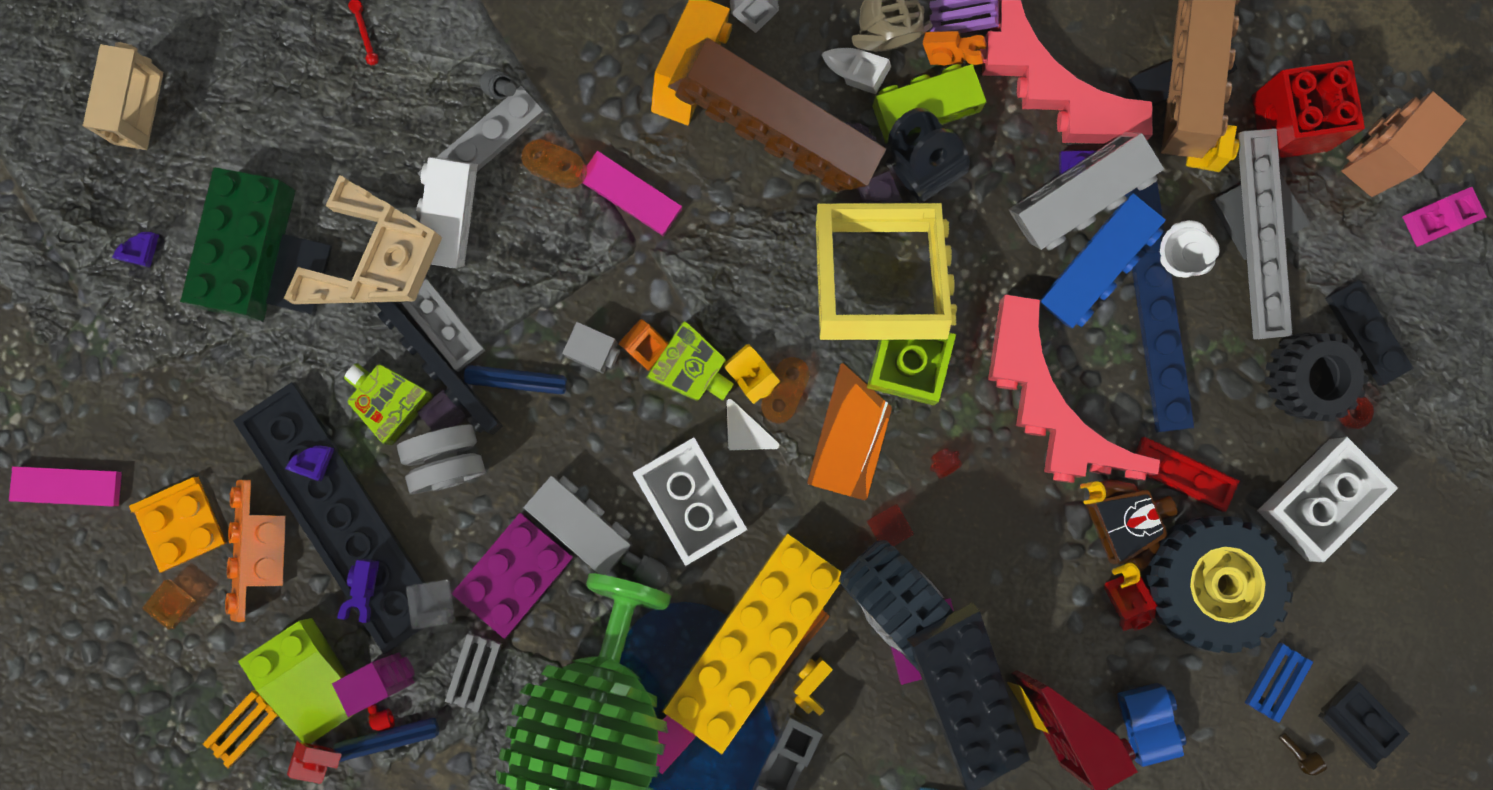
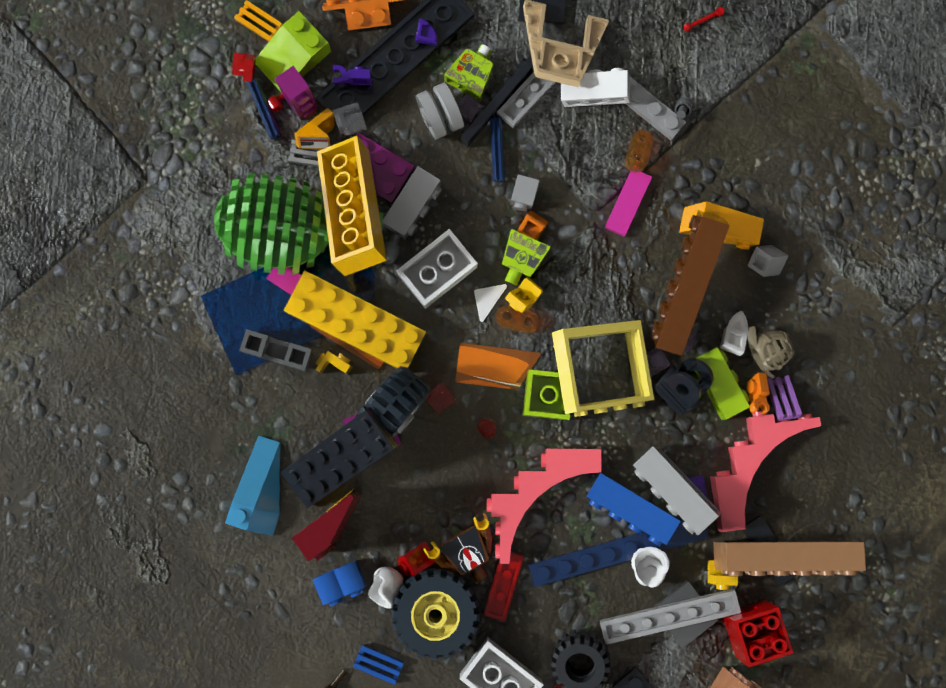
camera: 80 degrees right, 0 degrees up
none -> light orange slope [294,108,335,149]
none -> yellow brick [317,136,387,276]
none -> white hair [368,567,404,609]

